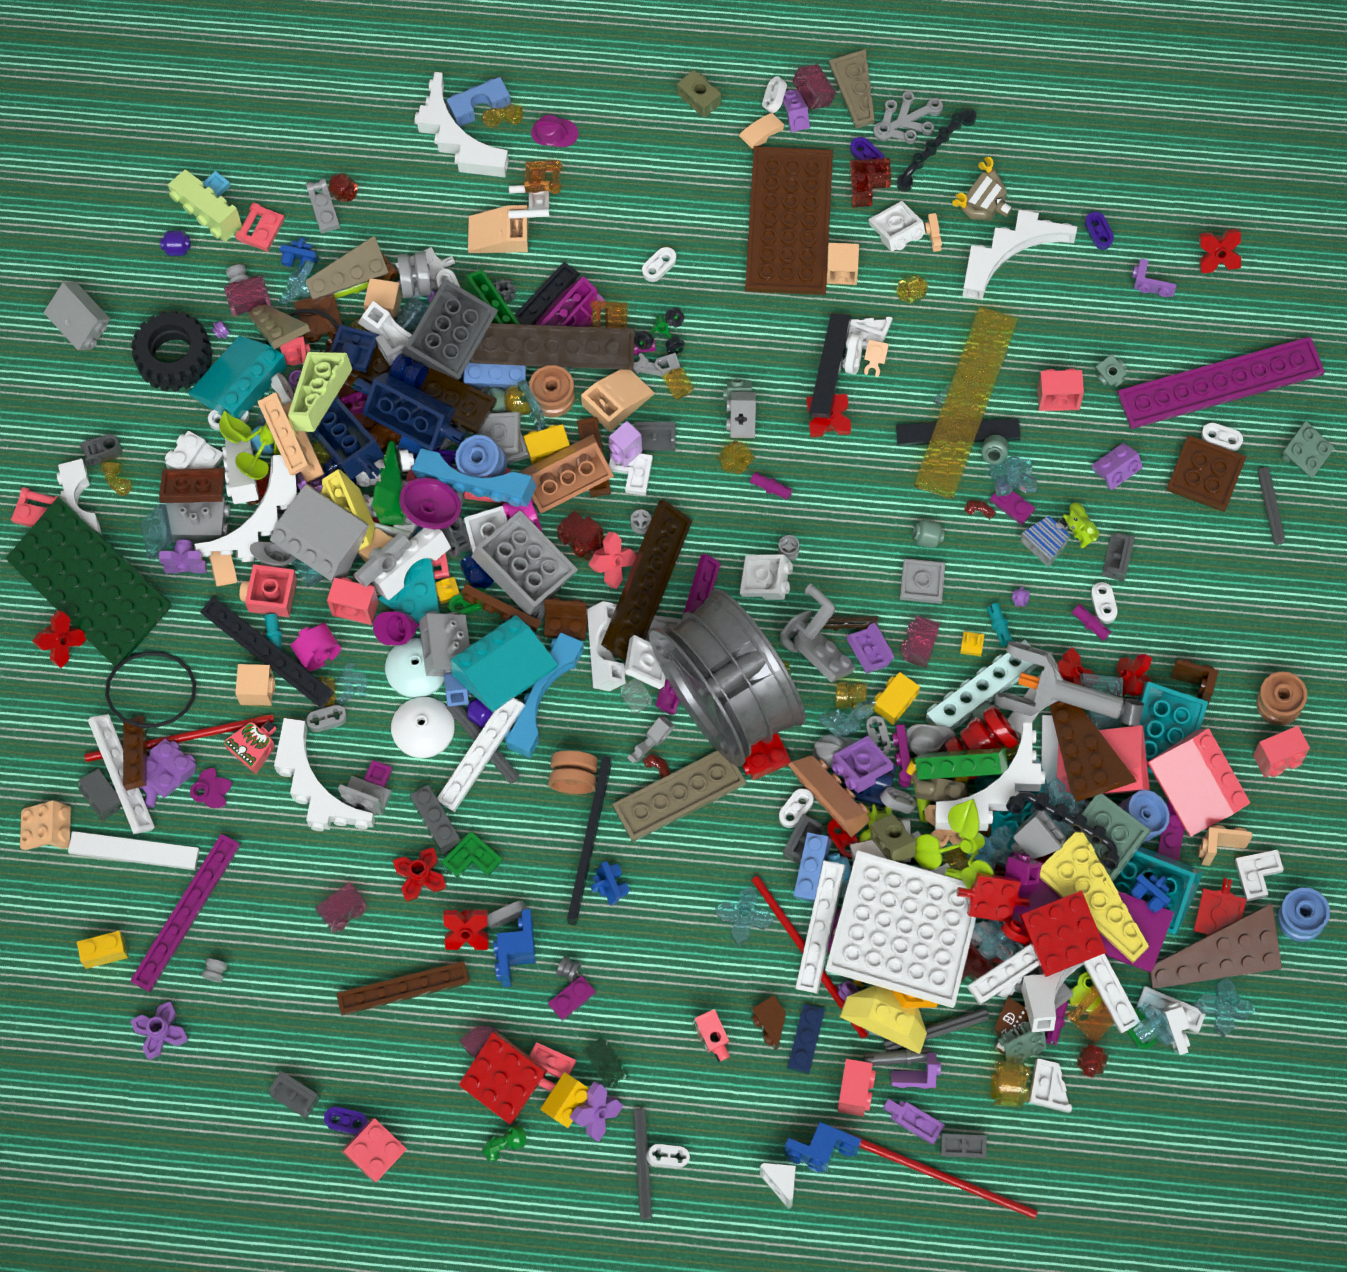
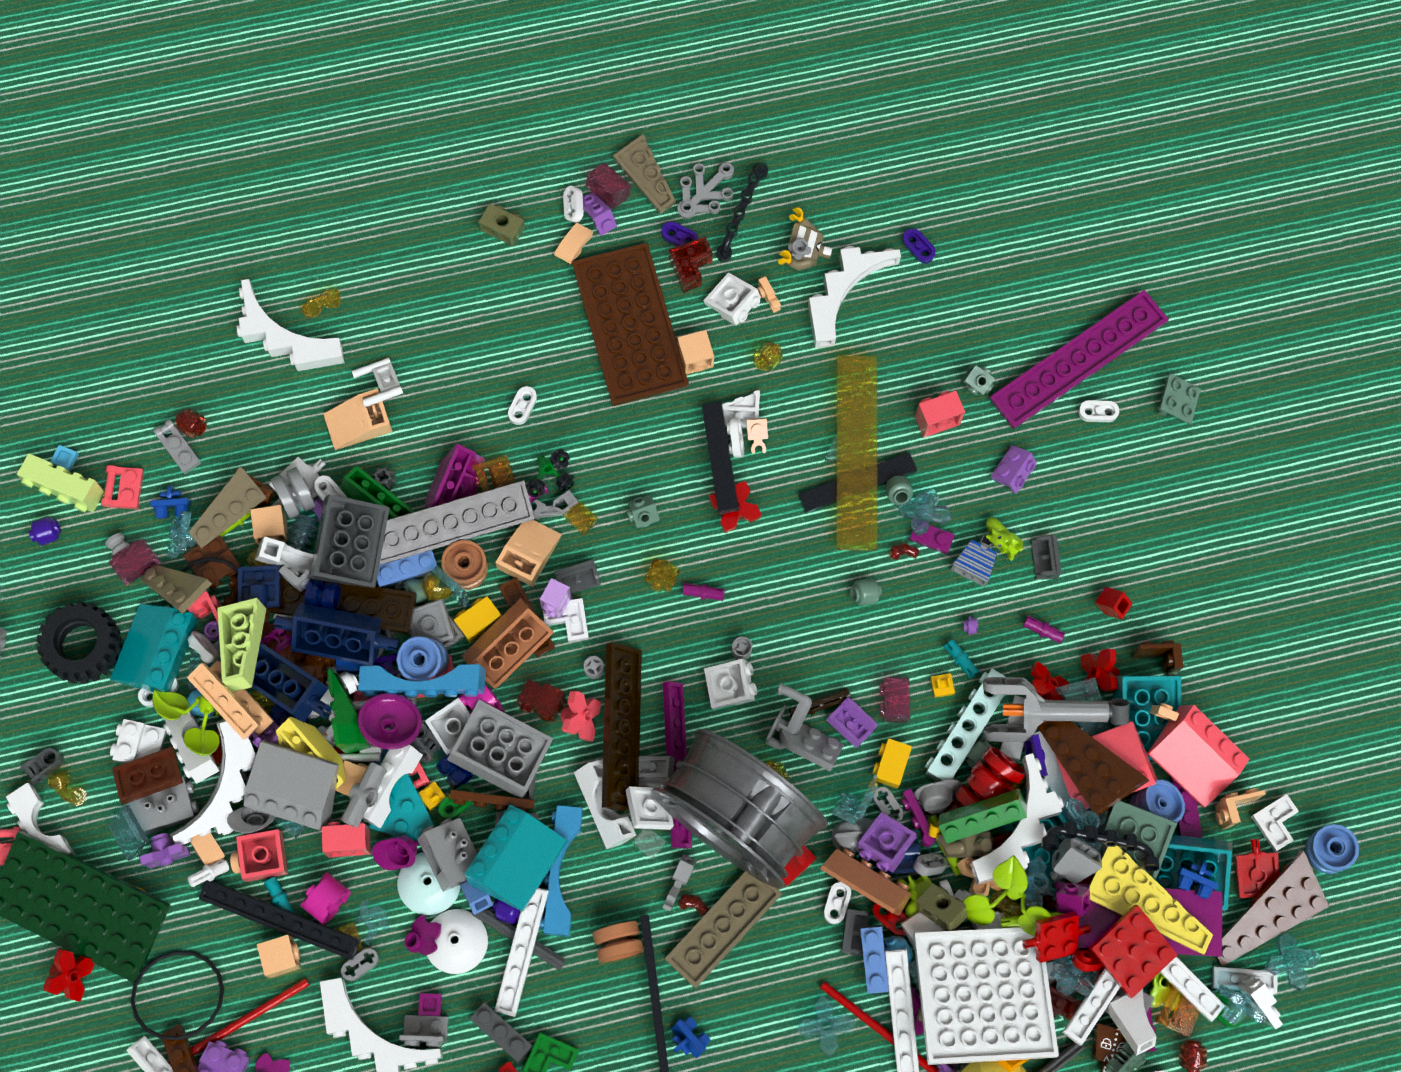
camera: 25 degrees left, 5 degrees up
medium lavender plate [212,320,230,339] -> none
torso [224,721,277,774] -> none
medium blue arch [446,77,511,127] -> none
black tile [514,262,580,325] -> none
clear orange plate [525,160,562,194] -> none
magenta piece [531,114,578,147] -> none
reddish brown bracket [544,598,588,641] -> none
light grey brick [726,392,756,438] -> none
clear yellow wheel [835,681,867,710] -> none
light grey plate [900,559,945,604] -> none
white plate [1091,582,1117,624] -> none
medium lavender bracket [1132,259,1177,297] -> none
reddish brown plate [1166,435,1246,512] -> none
red plant [1199,229,1241,273] -> none
coral brick [1253,726,1310,778] -> none
nougat wheel [1256,672,1307,726] -> none
dark grey axle [1258,467,1286,545] -> none
none -> white axle [187,859,229,887]
none -> magenta plate [405,915,441,955]
none -> light grey plate [788,238,811,260]
none -> dark purple plate [1024,734,1048,777]
none -> red brick [1095,587,1133,620]
none -> light nougat plate [1150,703,1179,721]

